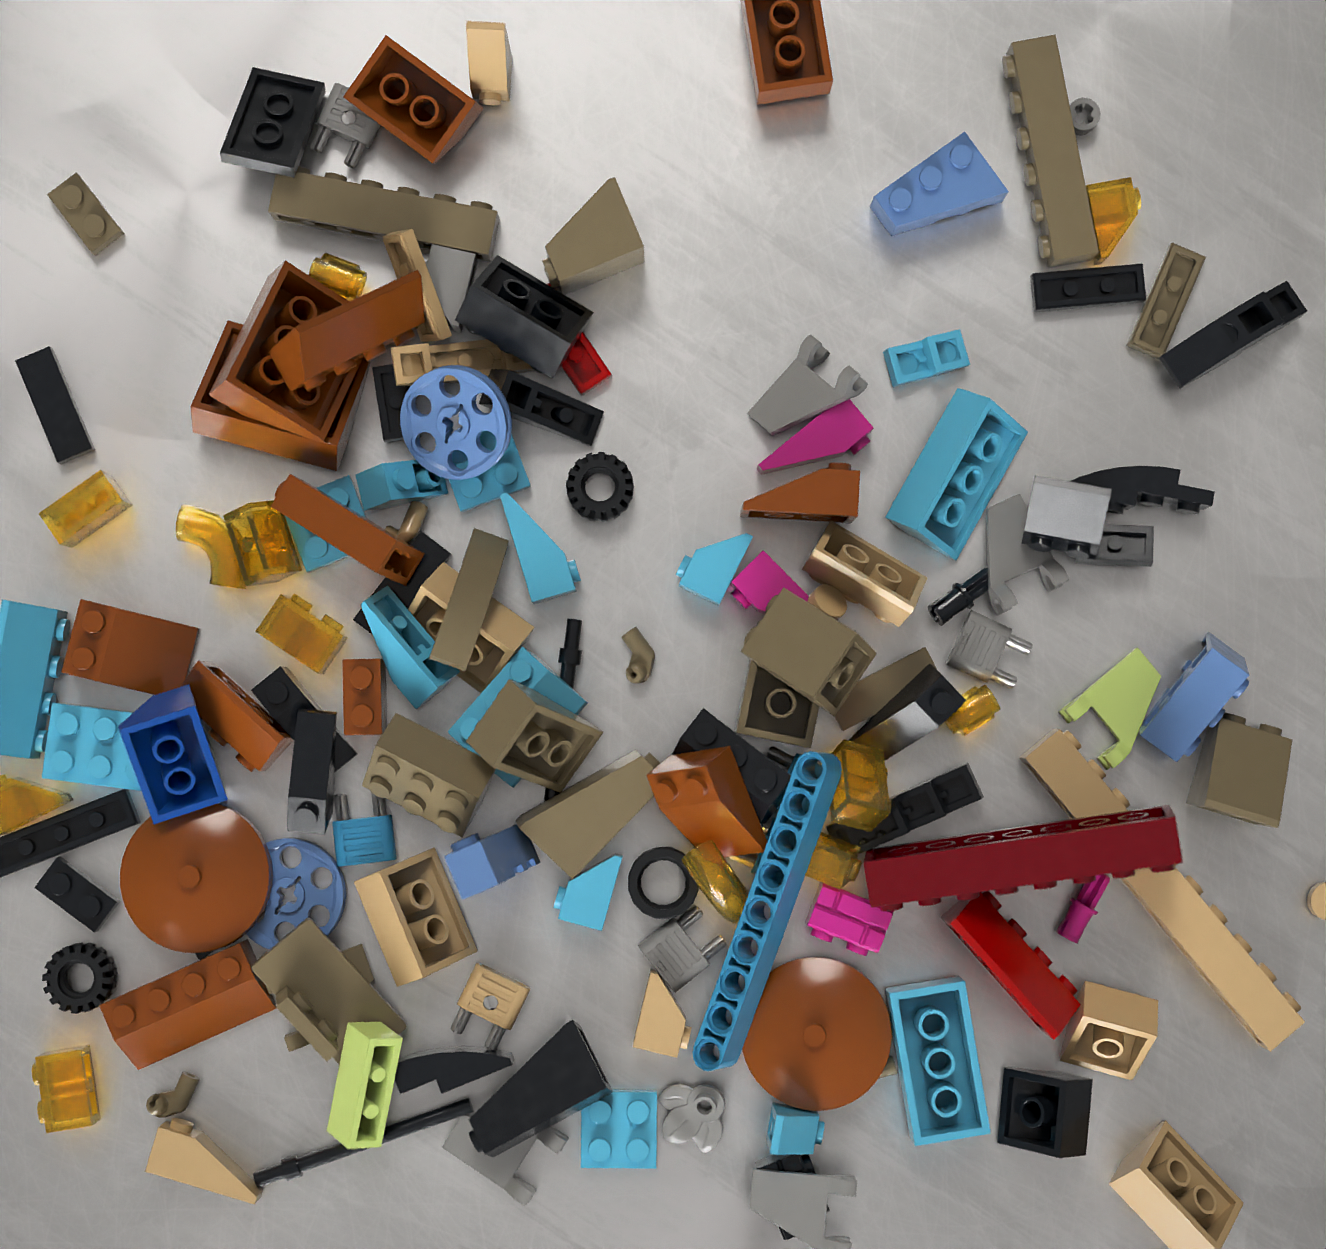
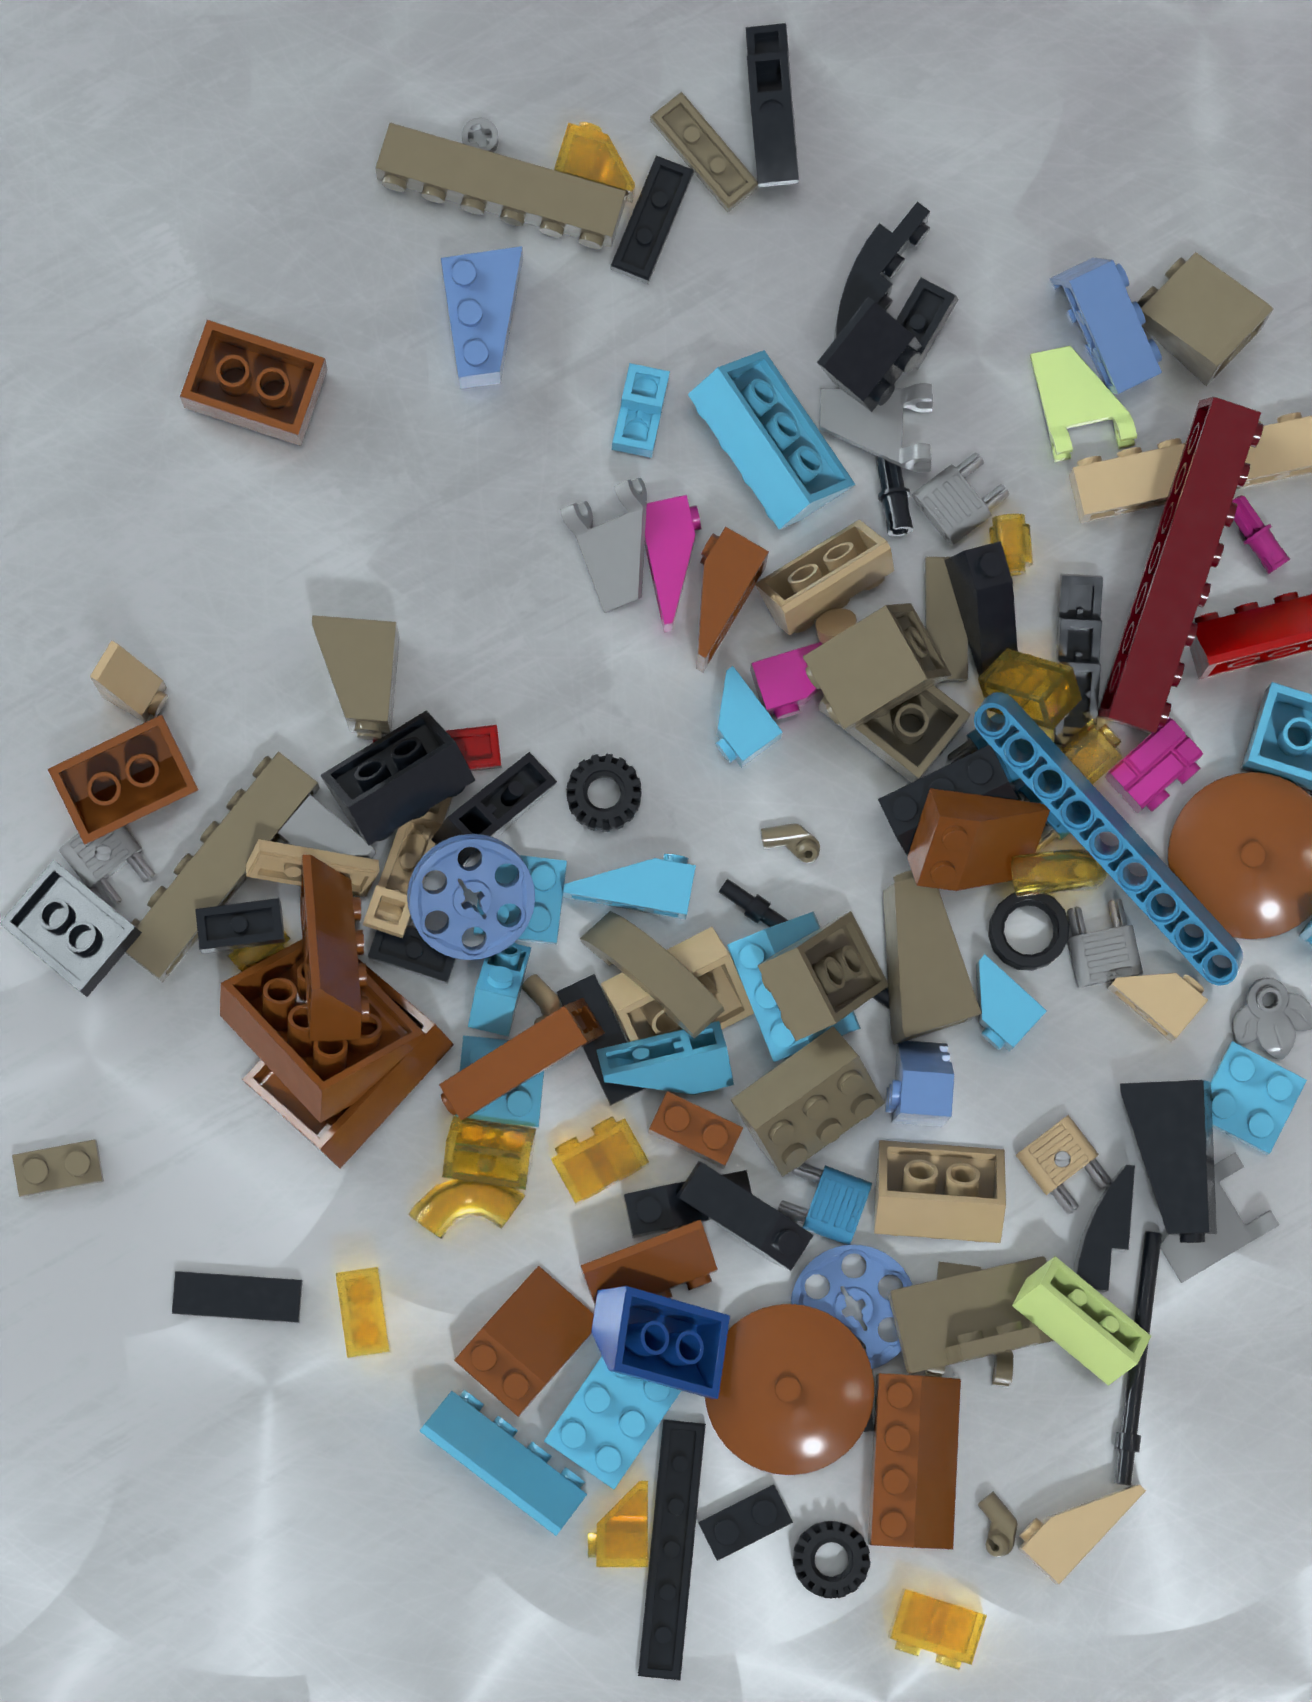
camera: 65 degrees left, 5 degrees down
none -> black plate [195,898,285,953]

